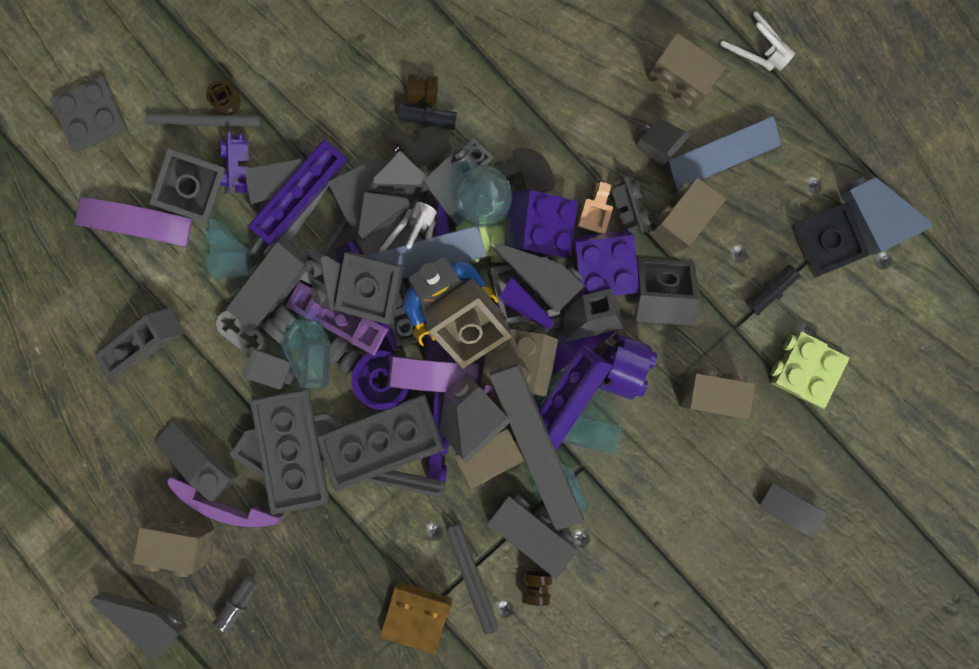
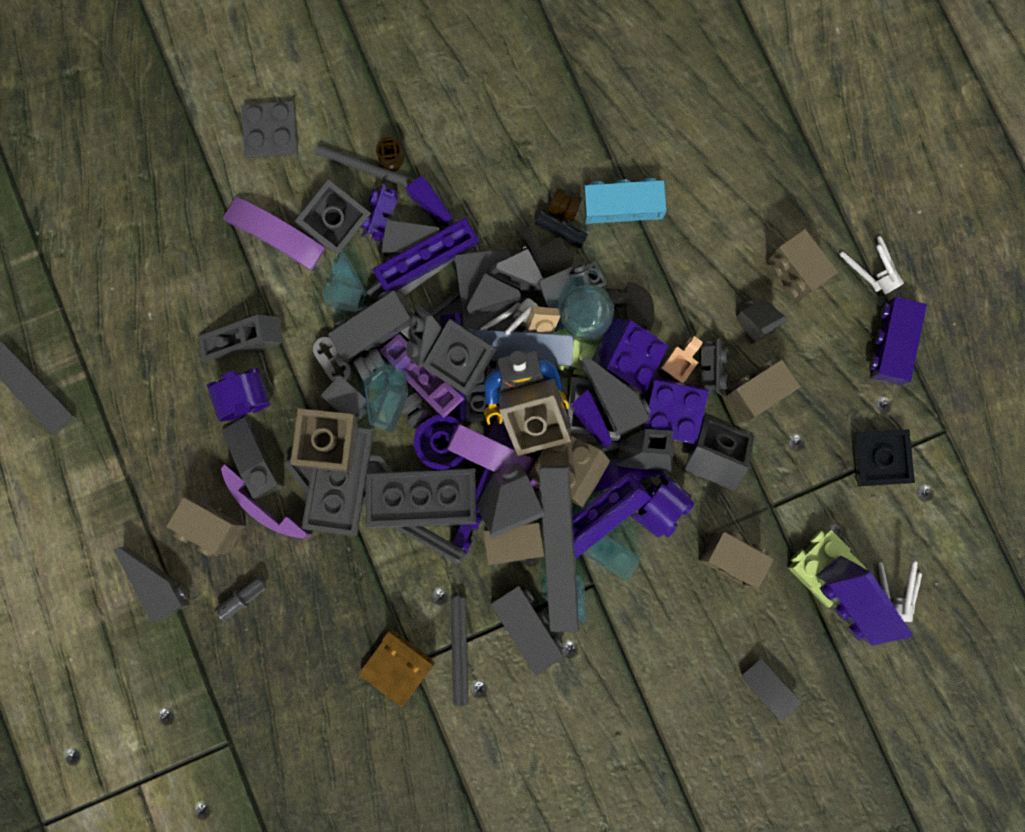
camera: 20 degrees right, 5 degrees down
dark brown wheel [521,570,553,606] -> none
sand blue slope [665,116,781,190] -> none
black pin [745,264,801,316] -> none
sand blue slope [841,177,933,255] -> none
none -> dark purple brick [206,368,271,422]
none -> dark tan brick [291,409,358,473]
none -> dark purple slope [406,176,454,227]
none -> tan plate [525,307,560,334]
none -> medium azure brick [583,178,666,224]
none -> dark purple slope [816,556,913,646]
none -> dark purple brick [869,296,927,385]
none -> white plant [878,560,922,622]

